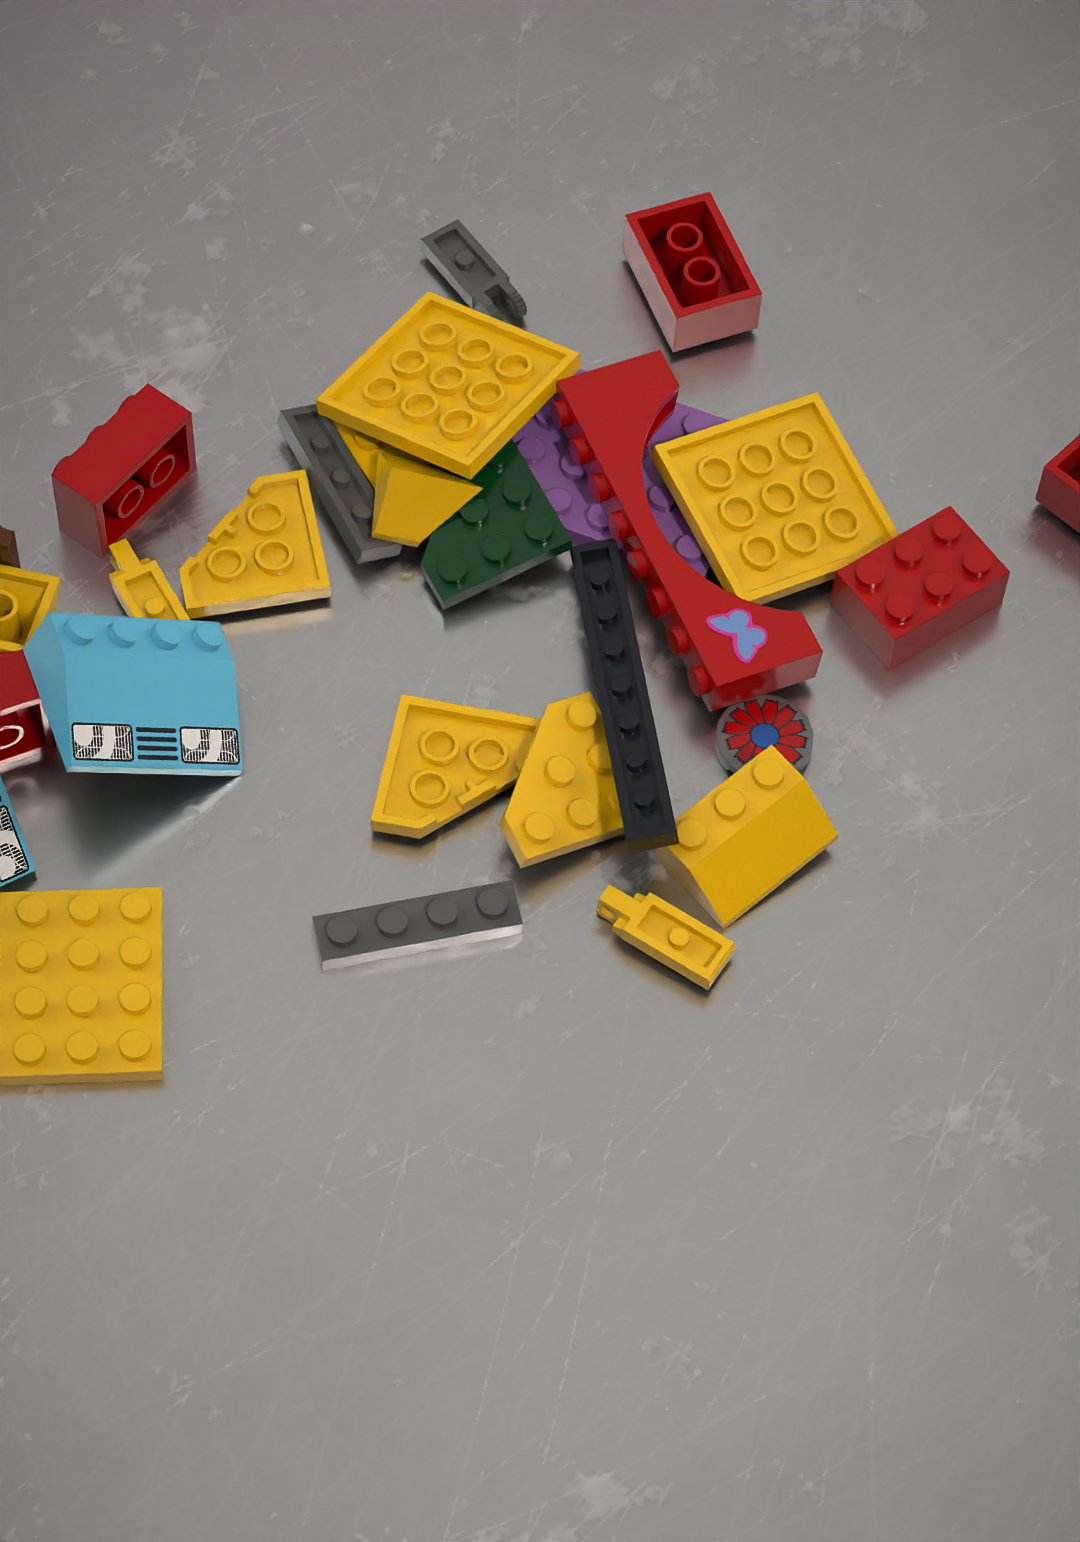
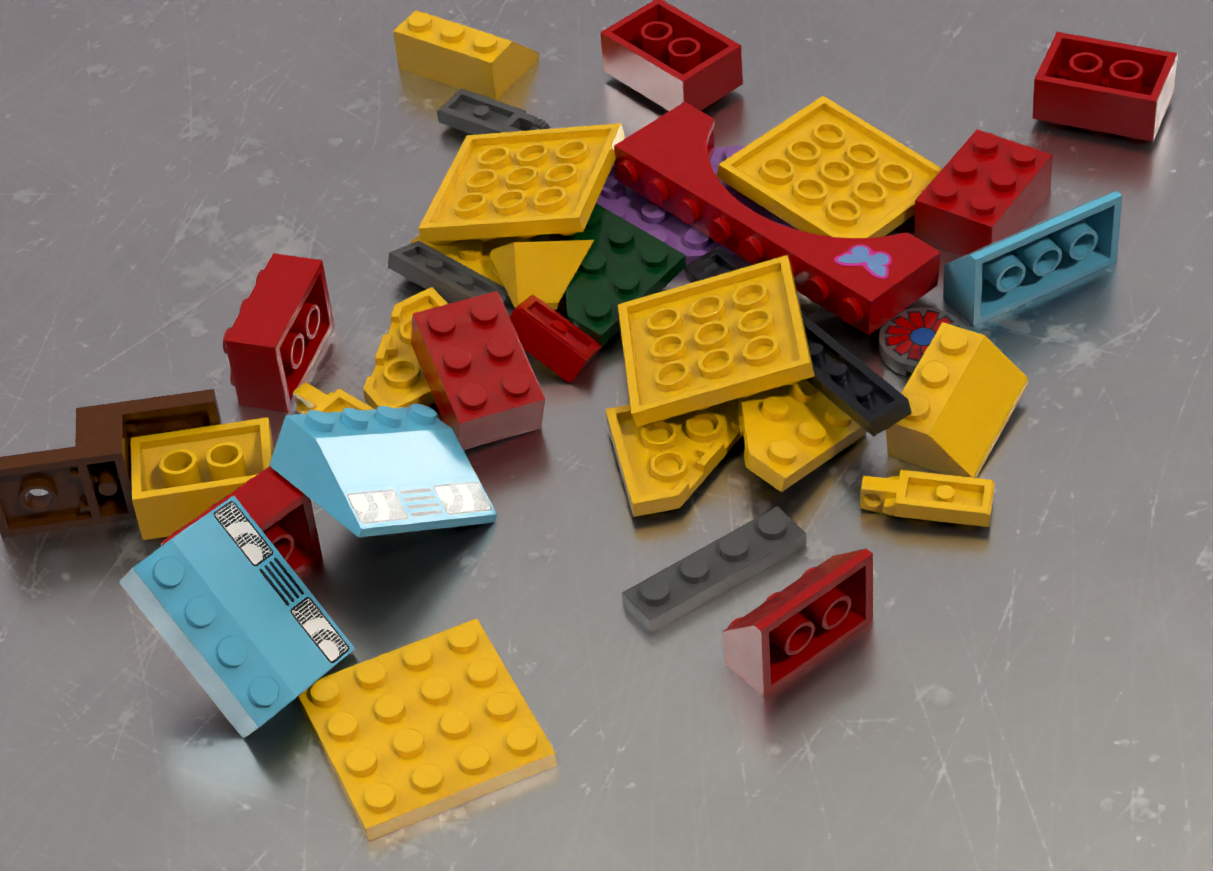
camera: 15 degrees left, 15 degrees down
none -> yellow slope [393,10,539,100]
none -> red brick [411,291,546,450]
none -> red slope [509,295,602,383]
none -> yellow plate [617,255,815,427]
none -> red slope [722,548,873,697]
none -> medium azure slope [943,191,1122,327]

